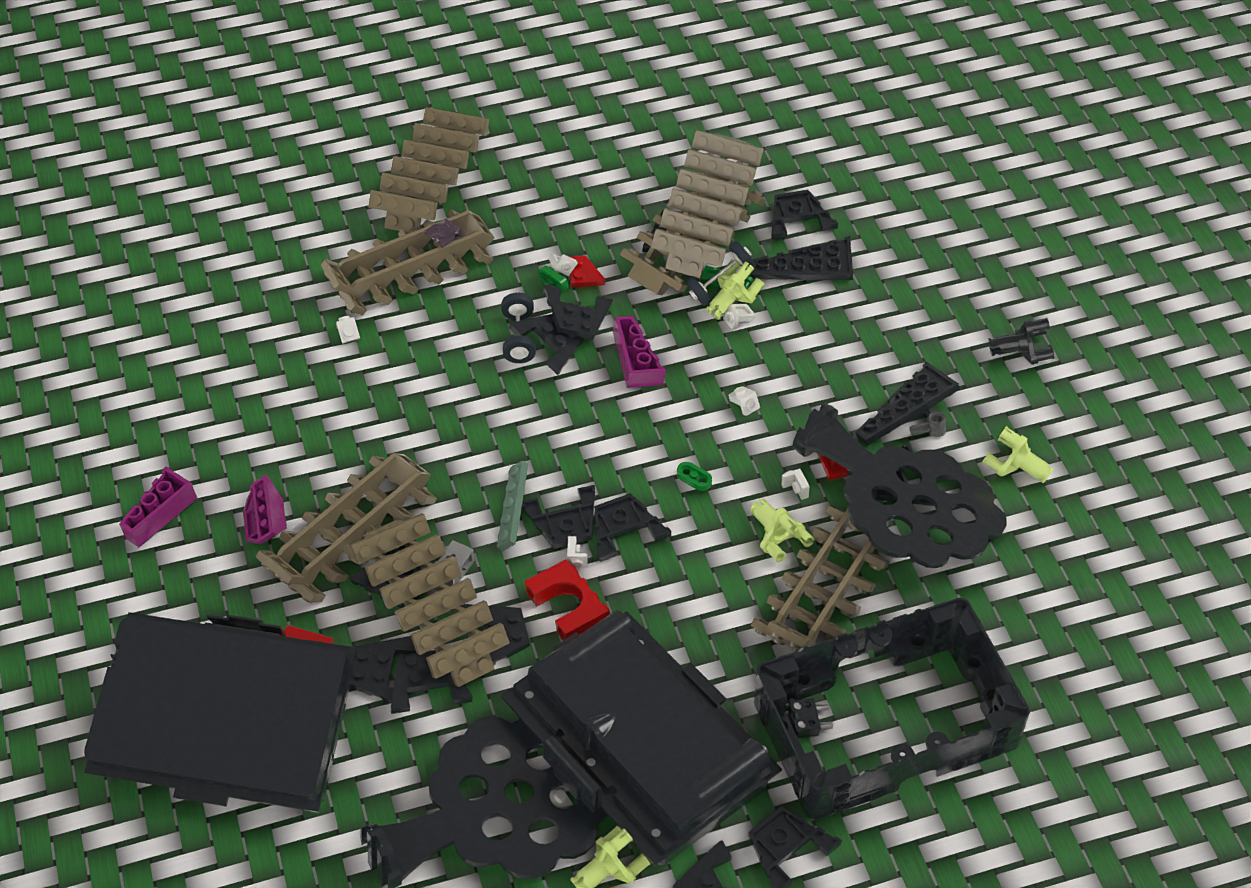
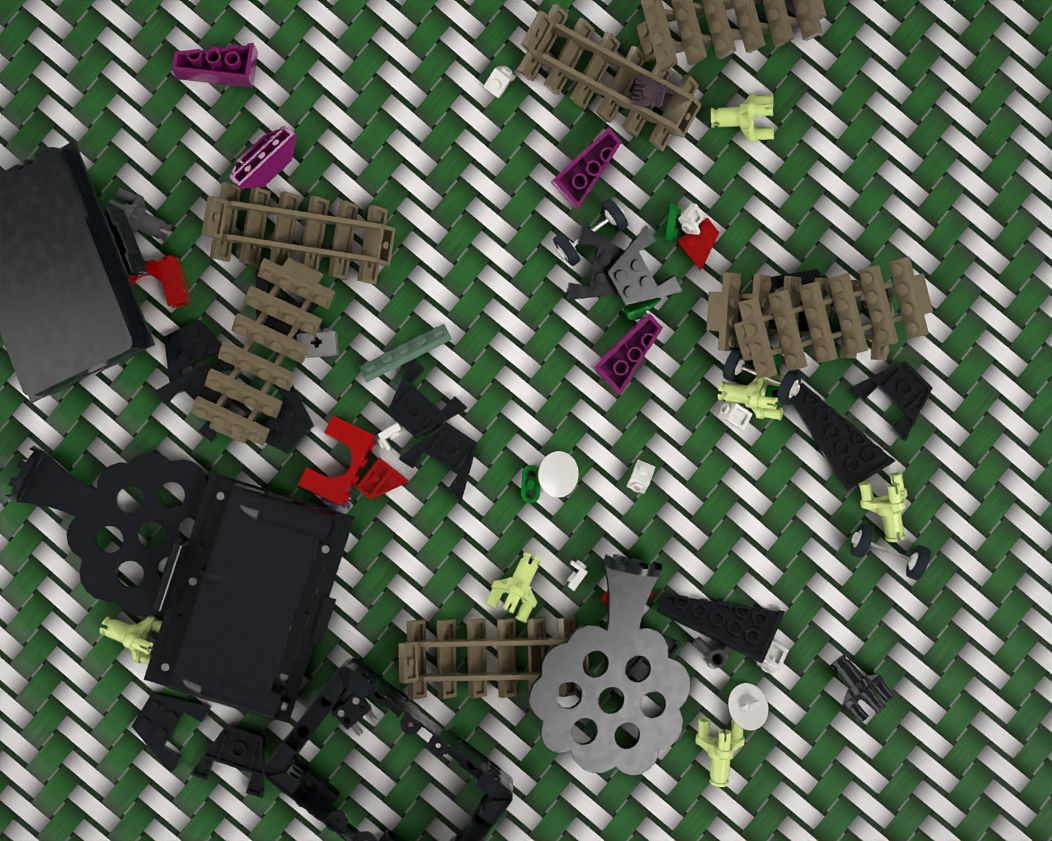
camera: 60 degrees right, 35 degrees up
none -> red wing [356,458,409,499]
none -> white shield [538,451,579,497]
none -> magenta wedge [551,128,622,210]
none -> green plate [623,298,662,320]
none -> yellowish green wheel [711,94,774,142]
none -> white shield [728,683,768,730]
none -> white bracket [757,640,789,674]
none -> black axle [850,523,931,580]
none -> yellowish green wheel [859,472,908,542]

